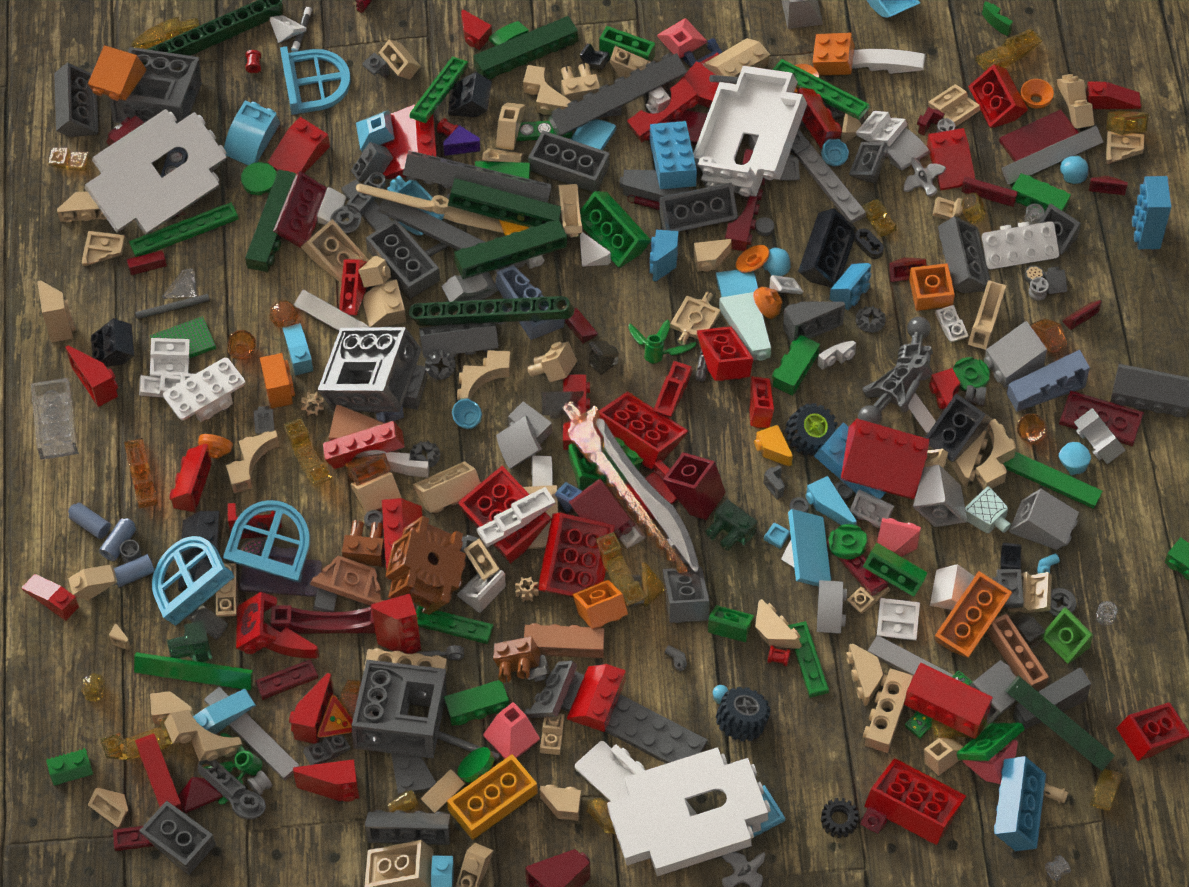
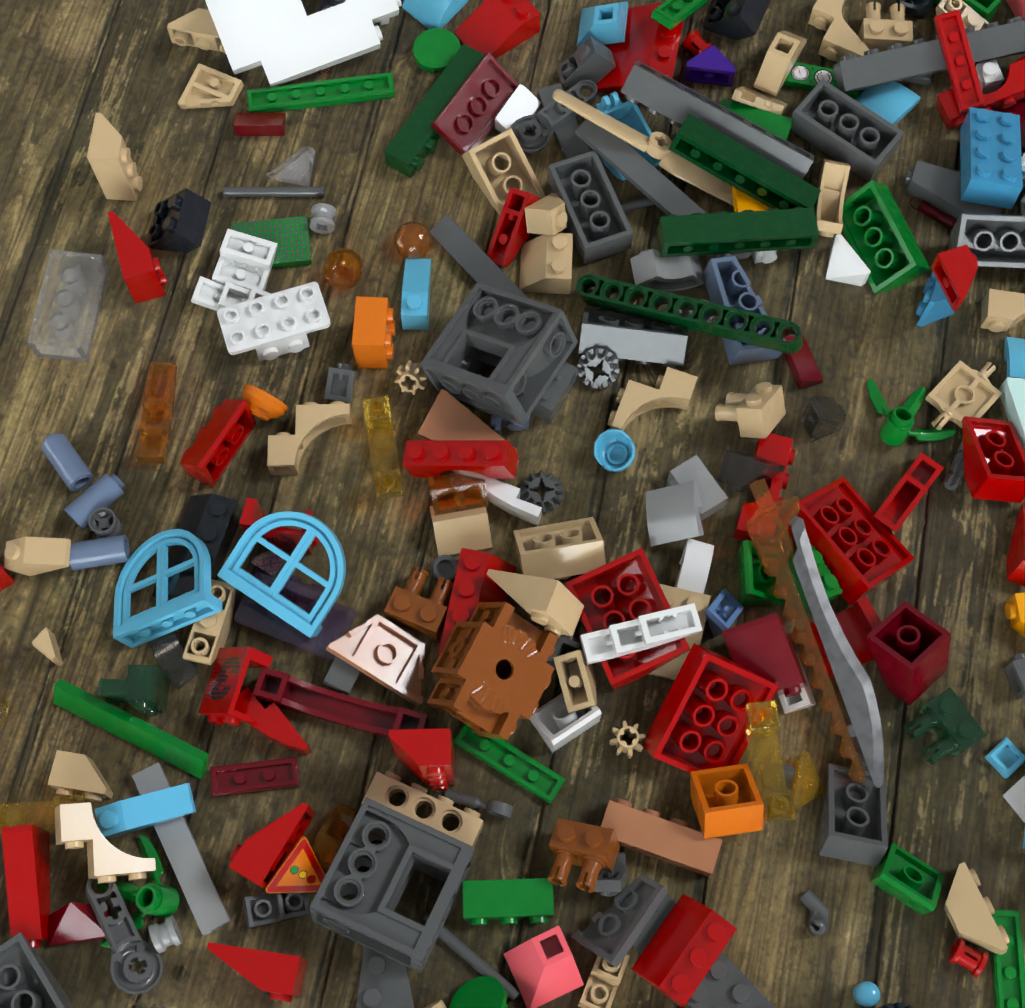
camera: 15 degrees right, 10 degrees up
none -> light grey wheel [309,203,337,234]
none -> tan slope [487,569,584,637]
none -> red slope [931,244,979,311]
none -> red tile [933,9,986,114]

